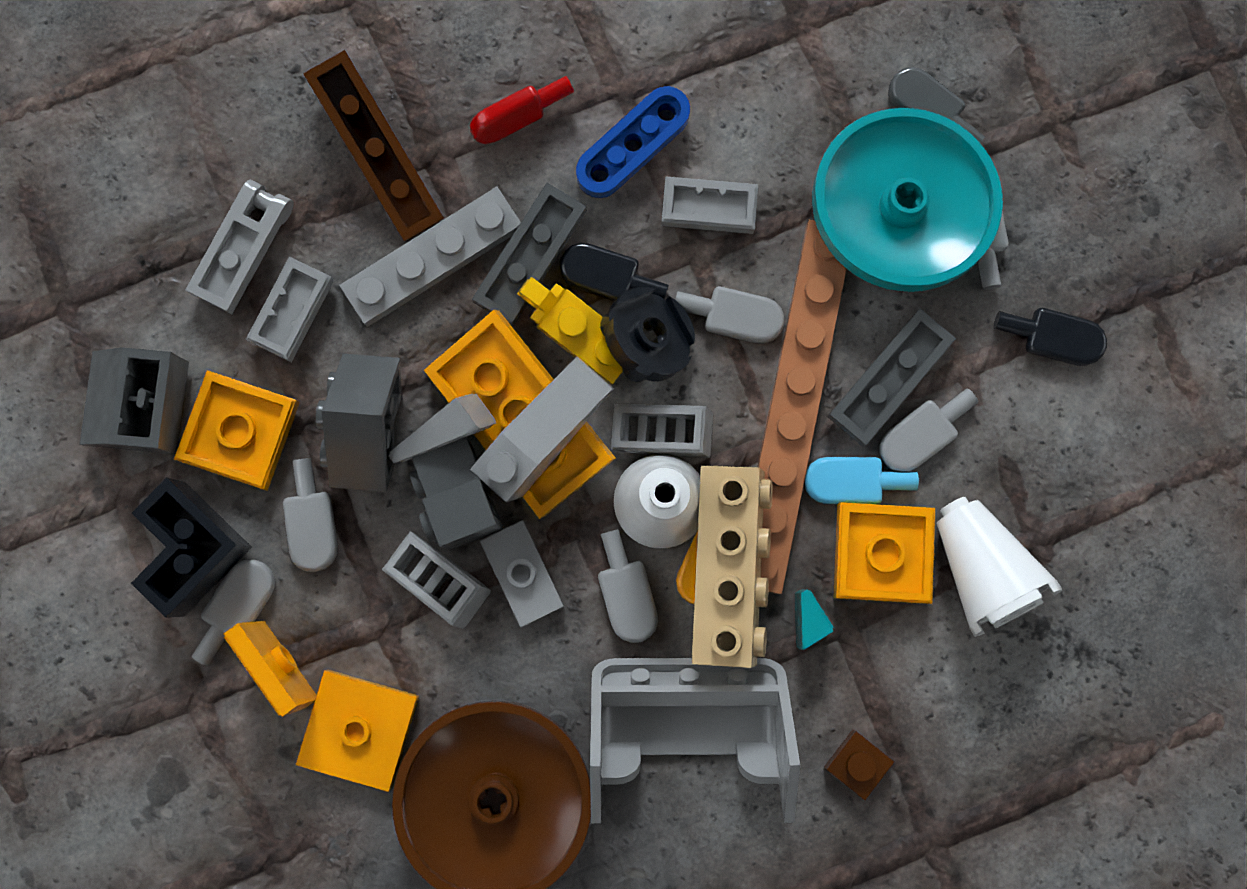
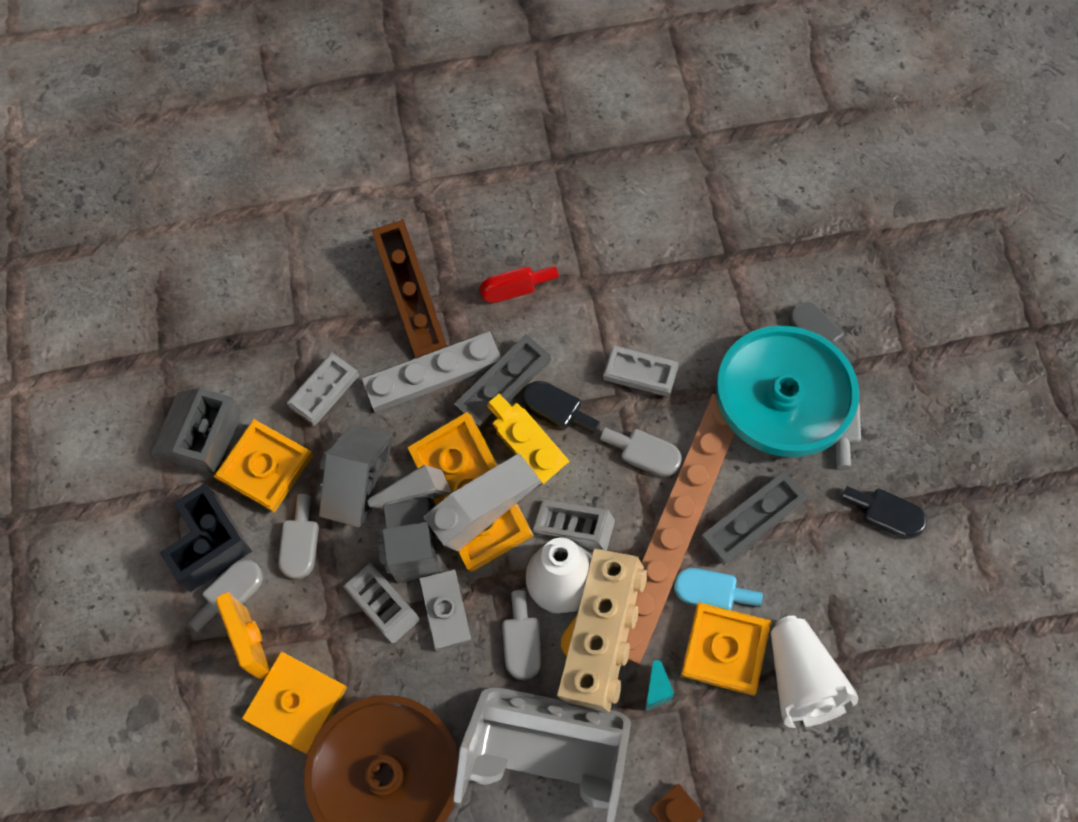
camera: 20 degrees right, 15 degrees down
light grey plate [185,179,294,315] -> none
blue plate [576,86,690,198] -> none
black plate [600,287,695,382] -> none
light grey piece [879,388,978,472] -> none

